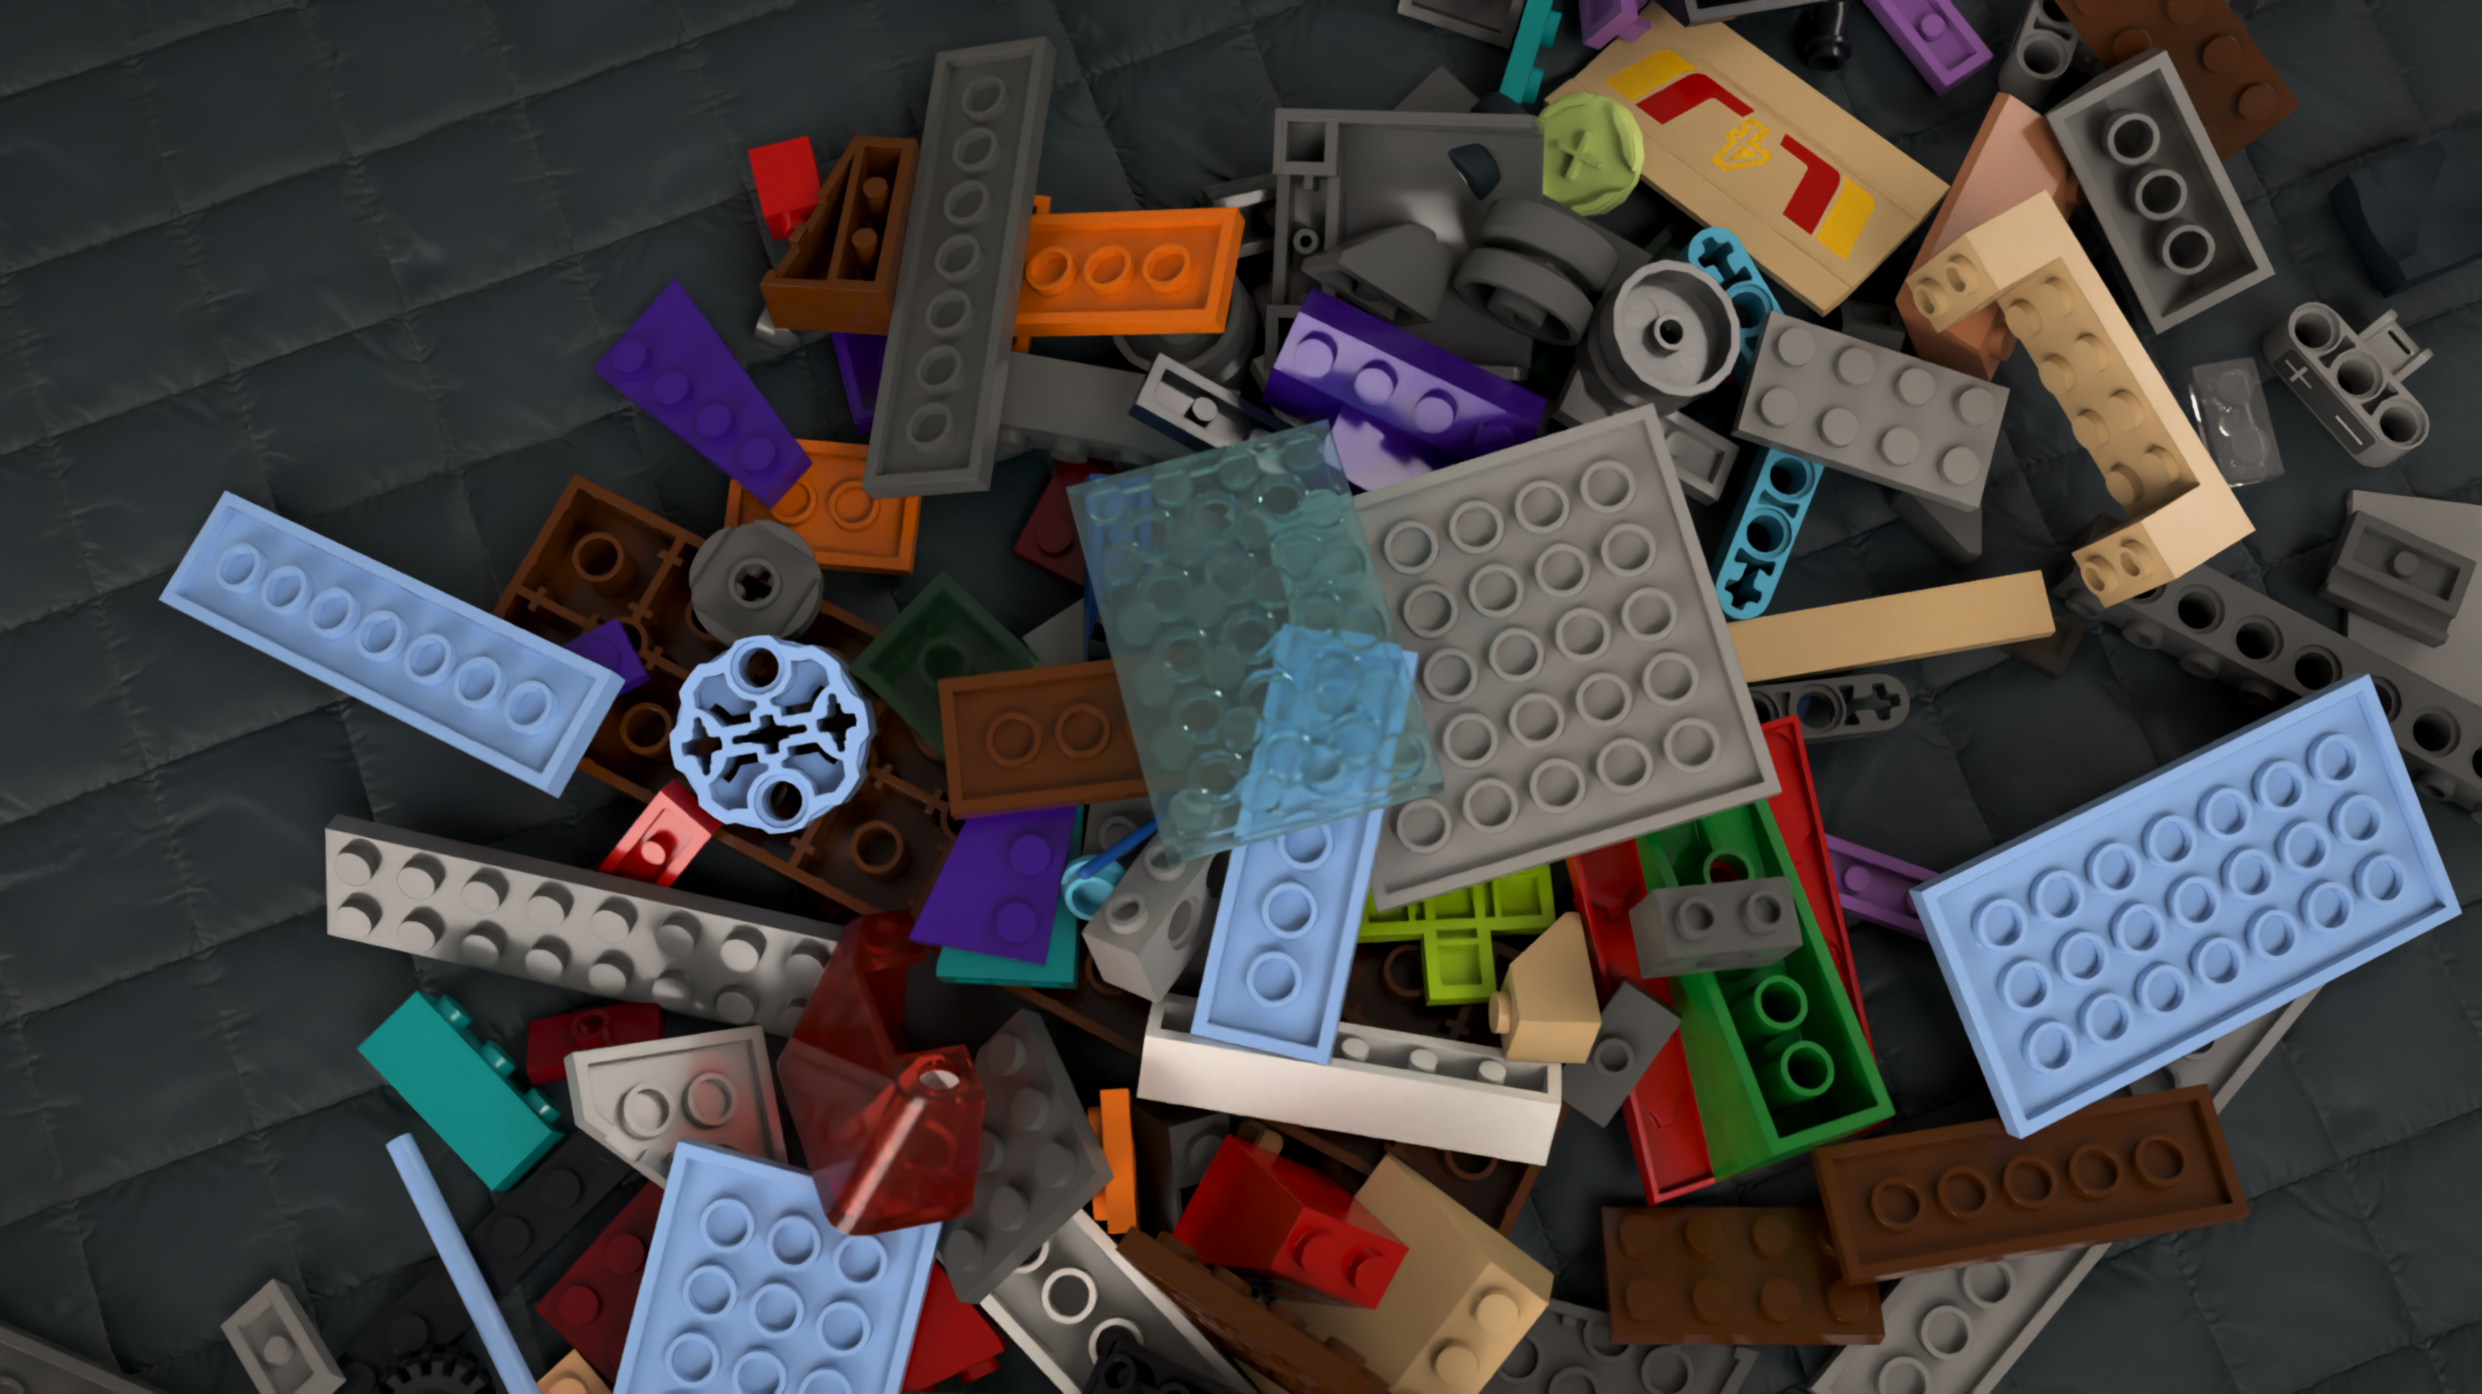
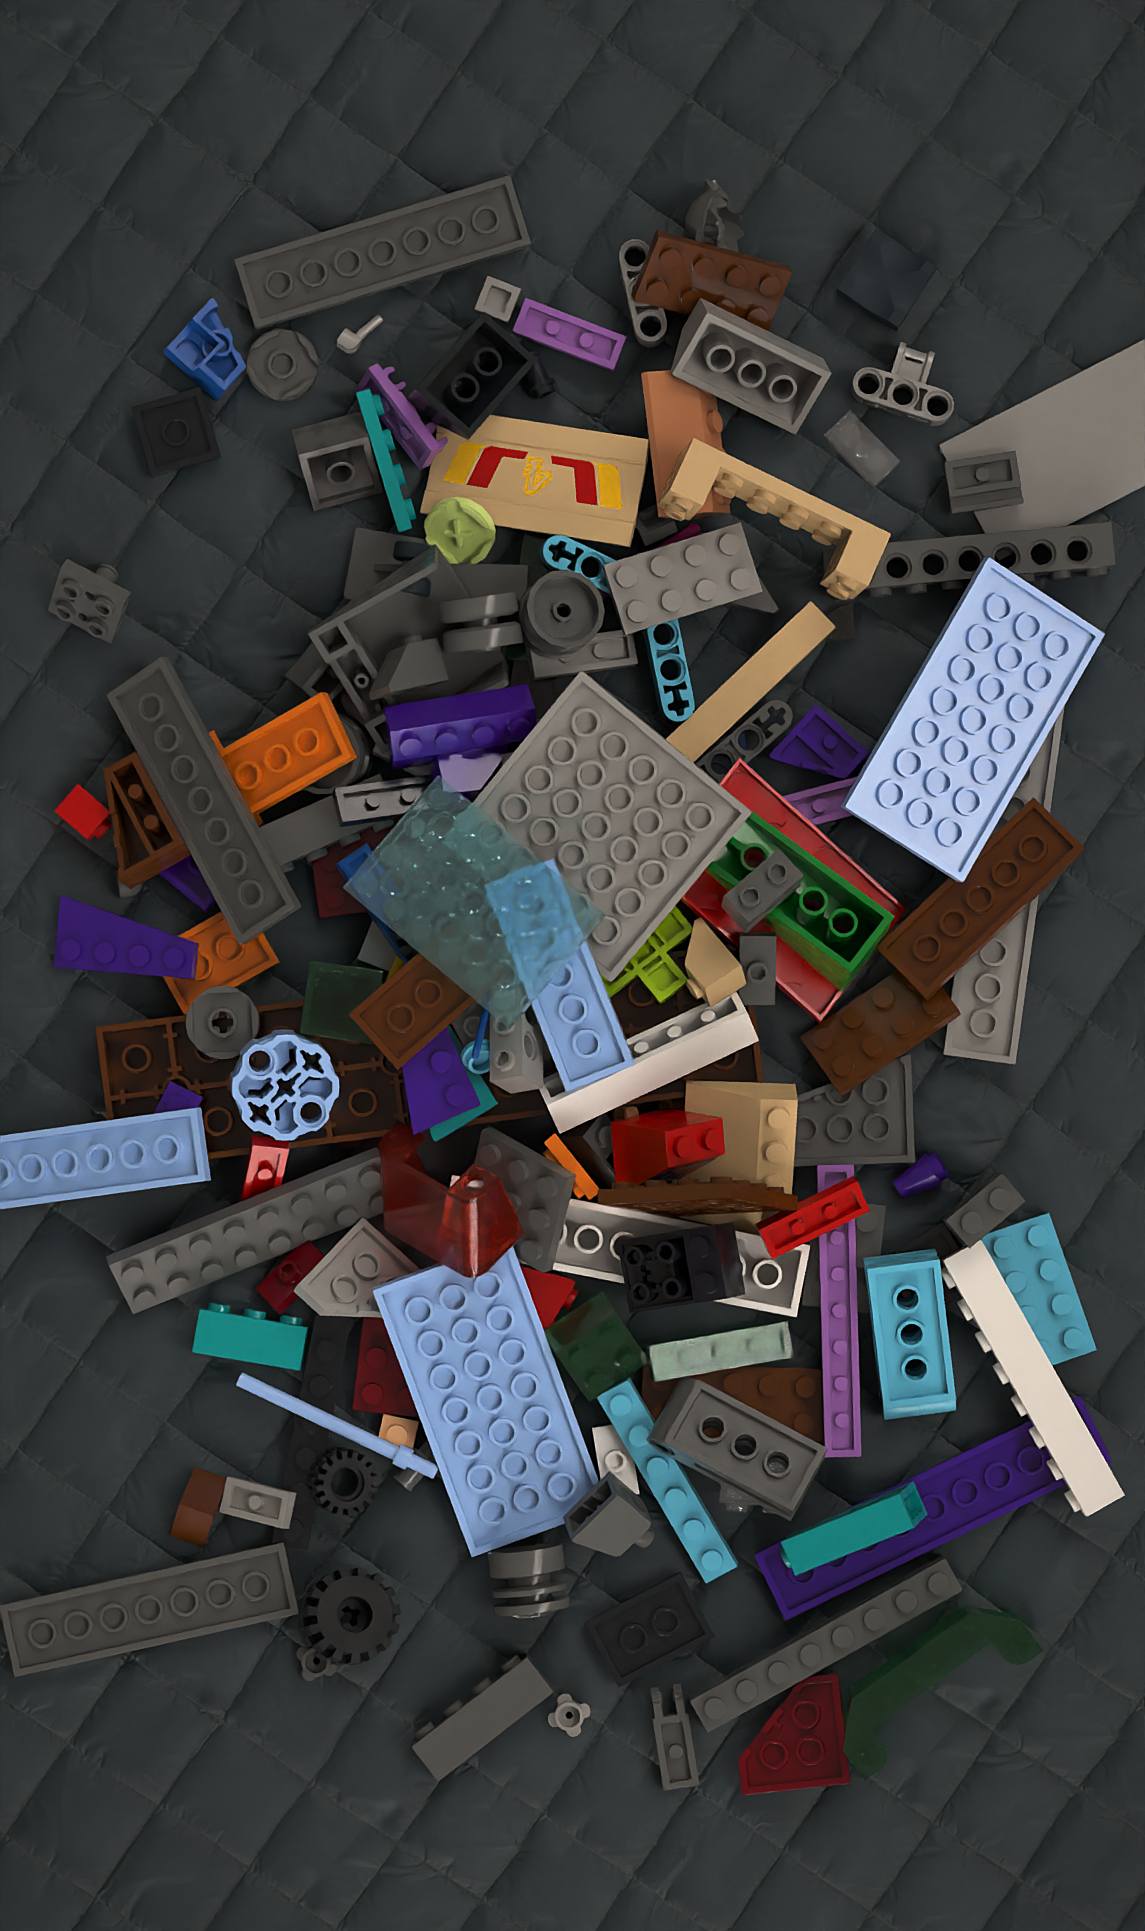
camera: 35 degrees left, 10 degrees up
none -> reddish brown slope [170,1467,227,1548]
none -> dark purple wing [768,704,869,780]

